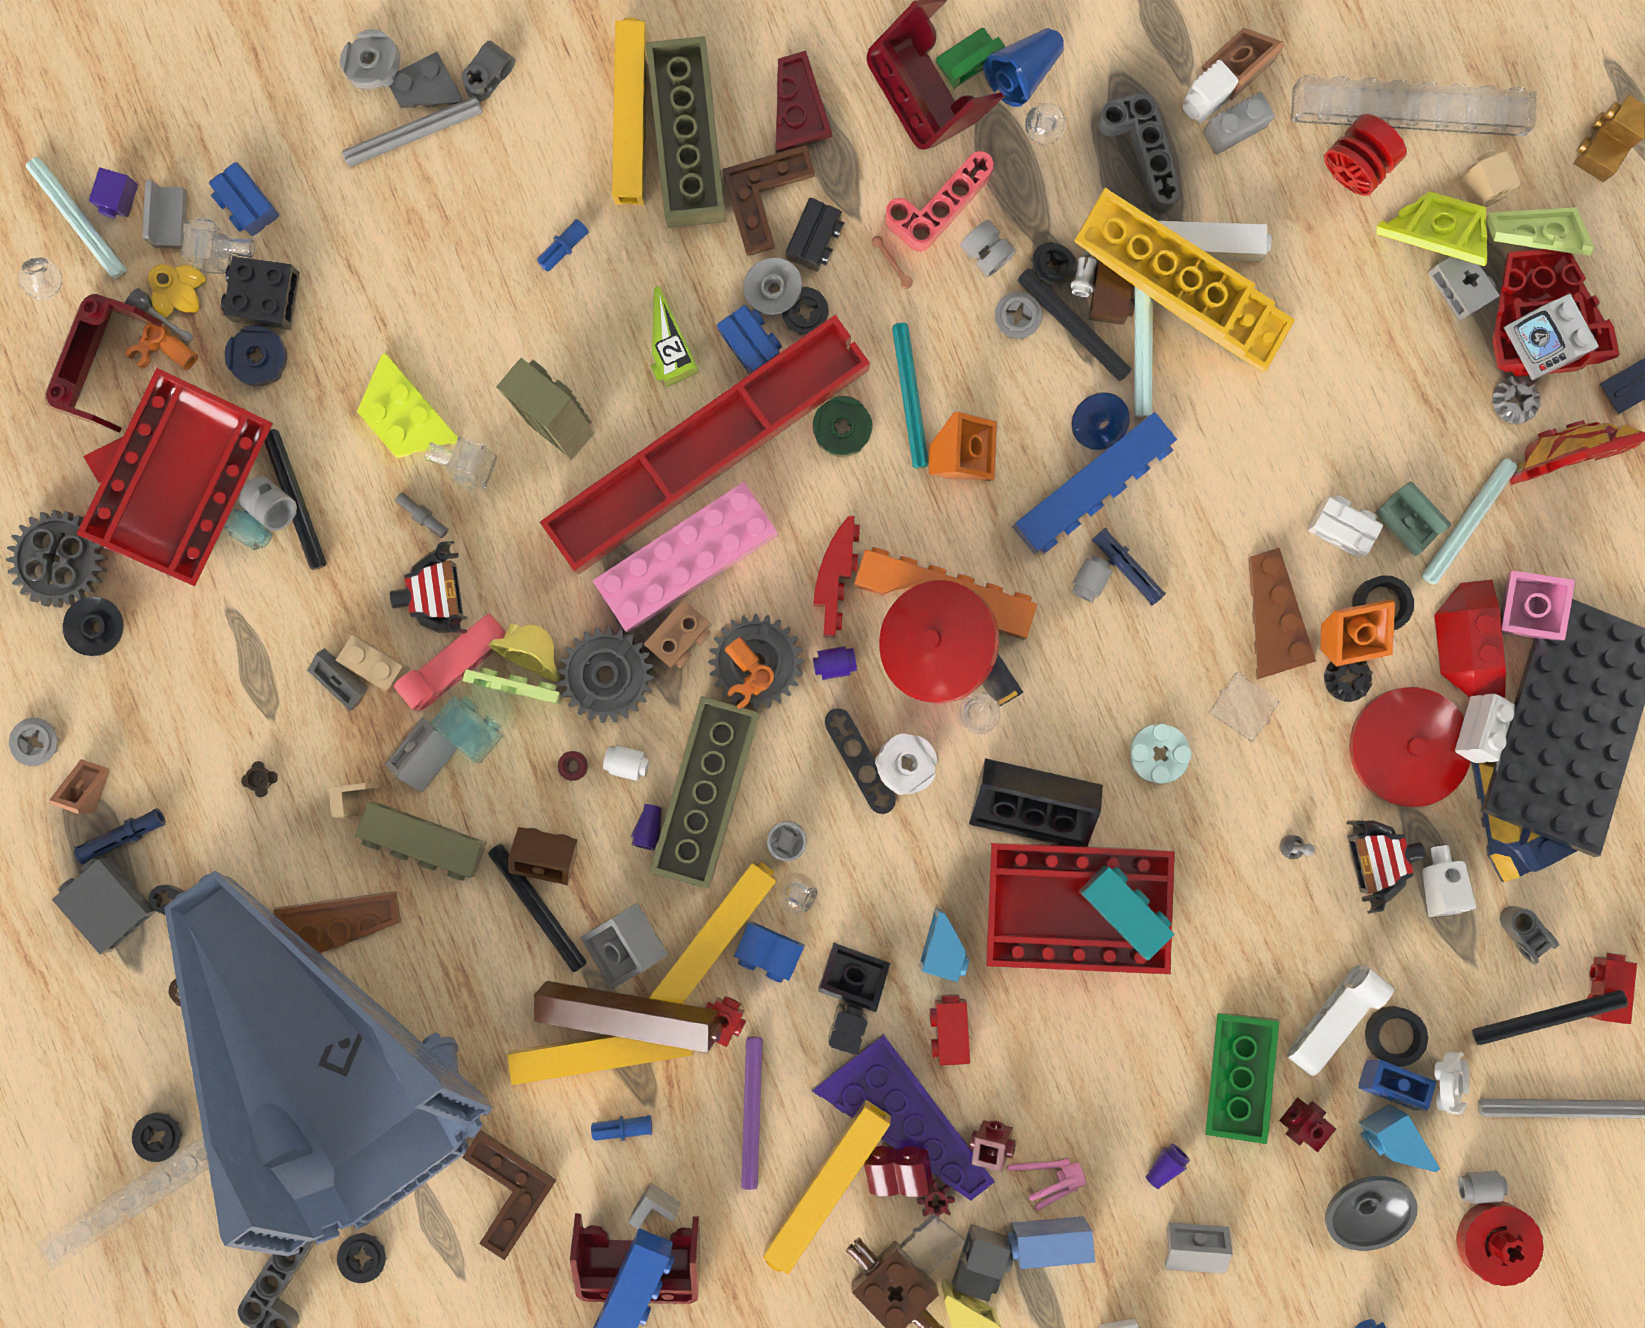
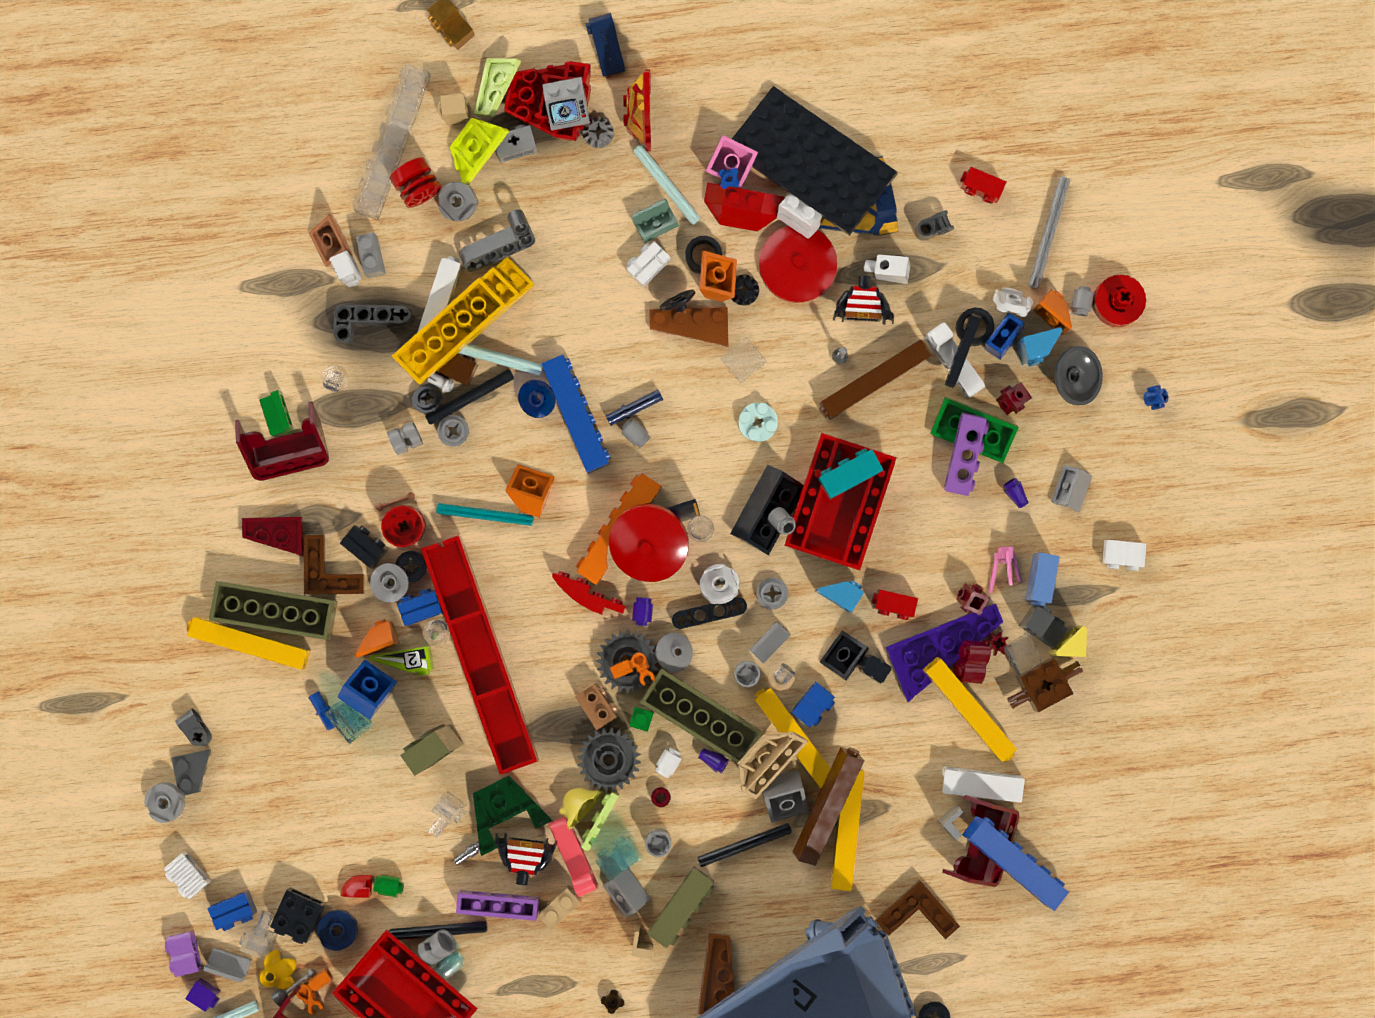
camera: 70 degrees left, 0 degrees up
dark grey plate [307,648,368,711] -> none
light grey axle [342,97,482,166] -> none
neon yellow wing [357,353,460,458] -> none
reddish brown brick [508,827,577,885] -> none
blue axle [591,1115,653,1141] -> none
bright pink brick [593,482,778,633] -> none
red brick [705,996,746,1047] -> none
medium lavender axle [741,1036,763,1190] -> none
dark green plate [813,396,872,457] -> none
coral beam [885,151,994,252] -> none
blue cone [983,28,1064,107] -> none
black axle [1472,990,1628,1045] -> none
none -> white brick [164,851,211,899]
none -> medium lavender brick [165,930,202,977]
none -> clear light blue brick [325,700,374,745]
none -> blue brick [337,660,397,720]
none -> red brick [340,875,372,898]
none -> orange slope [355,619,400,658]
none -> green brick [373,874,404,898]
none -> red wheel [381,505,426,547]
none -> clear piece [423,619,450,647]
none -> light grey plate [438,182,479,221]
none -> medium lavender brick [456,890,540,921]
none -> dark grey beam [459,210,536,272]
none -> dark green wing [473,775,552,856]
none -> green brick [629,706,654,732]
none -> light grey wheel [645,828,671,857]
none -> light grey dish [656,633,693,672]
none -> black dish [659,289,696,312]
none -> blue plate [719,168,740,189]
none -> tan wedge [738,732,808,799]
none -> light grey panel [749,621,791,664]
none -> light grey gear [757,578,788,609]
none -> light grey brick [768,507,796,535]
none -> reddish brown brick [819,339,932,420]
none -> white panel [942,766,1025,803]
none -> black beam [944,314,981,388]
none -> medium lavender brick [944,412,989,496]
none -> orange slope [1033,289,1072,335]

